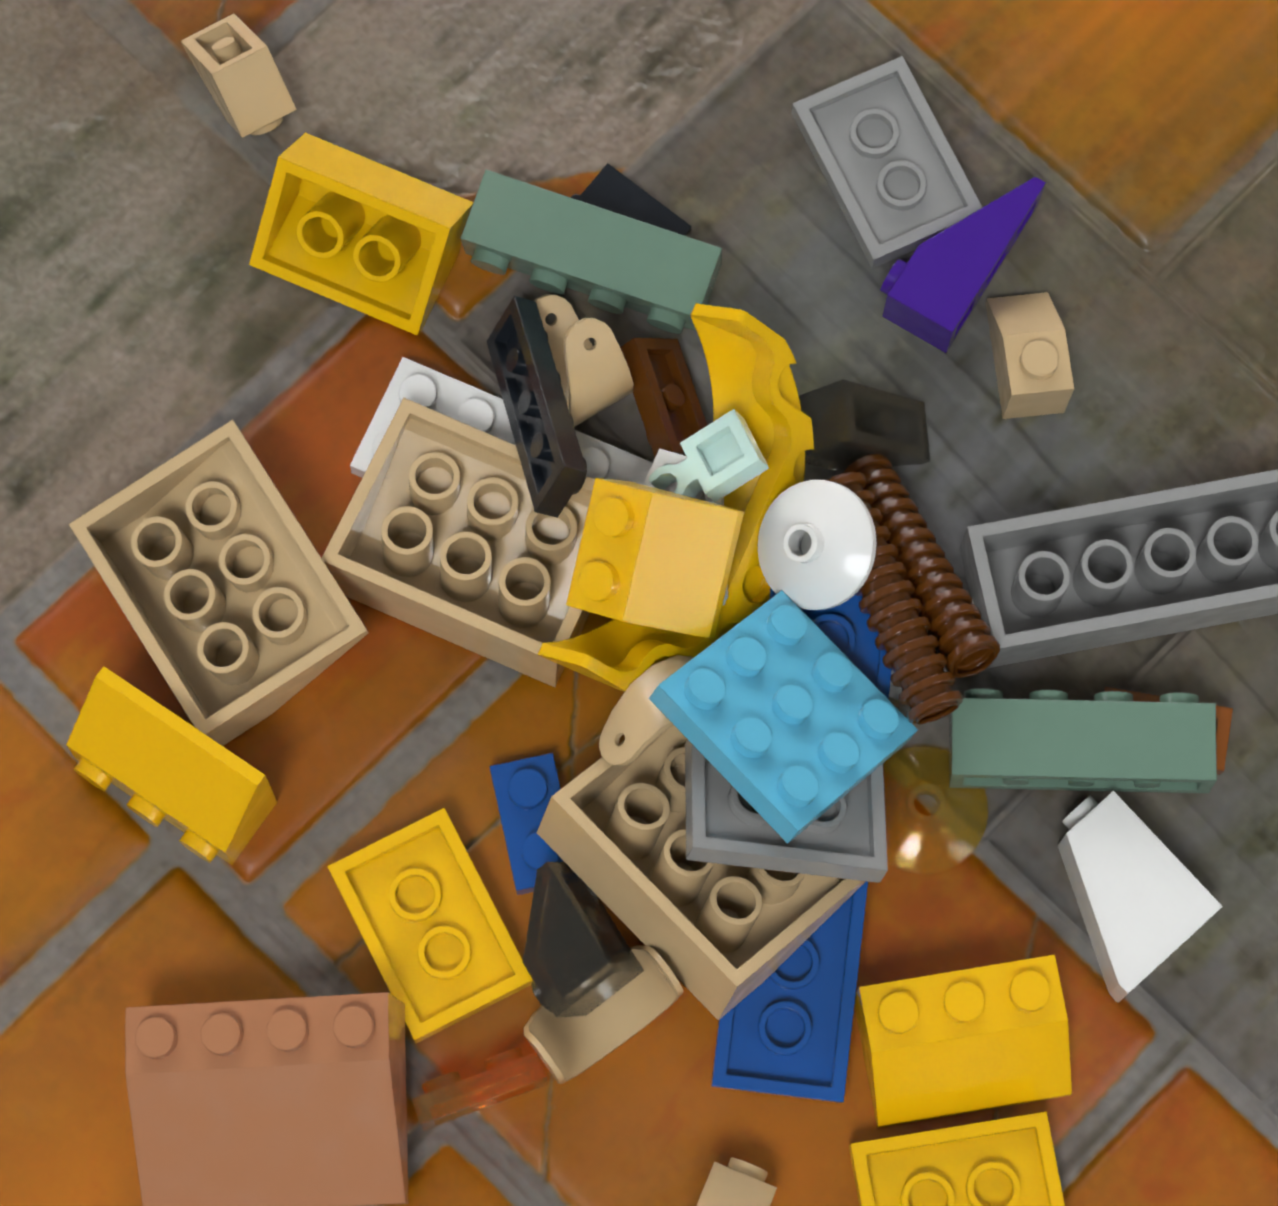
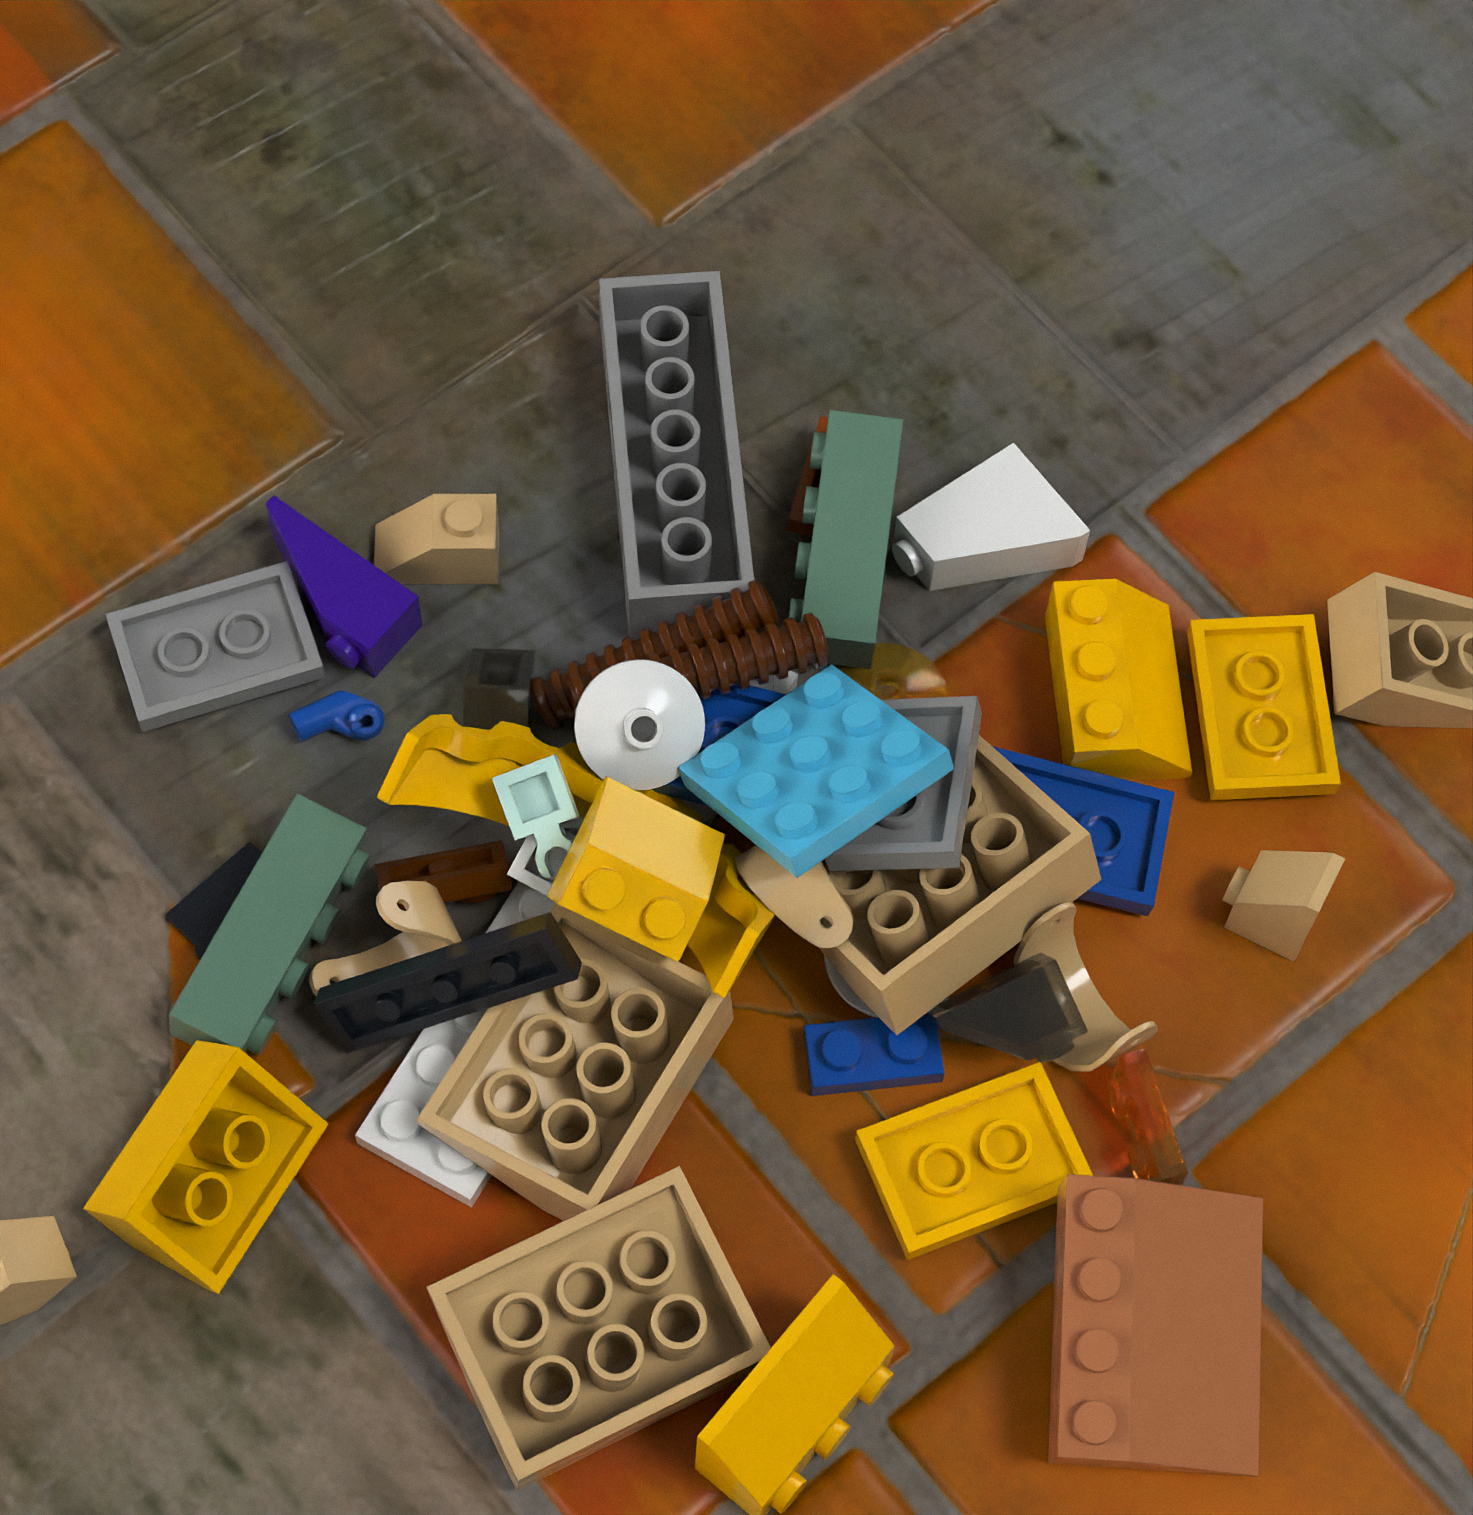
camera: 85 degrees left, 10 degrees down
none -> blue arm [288,690,385,742]

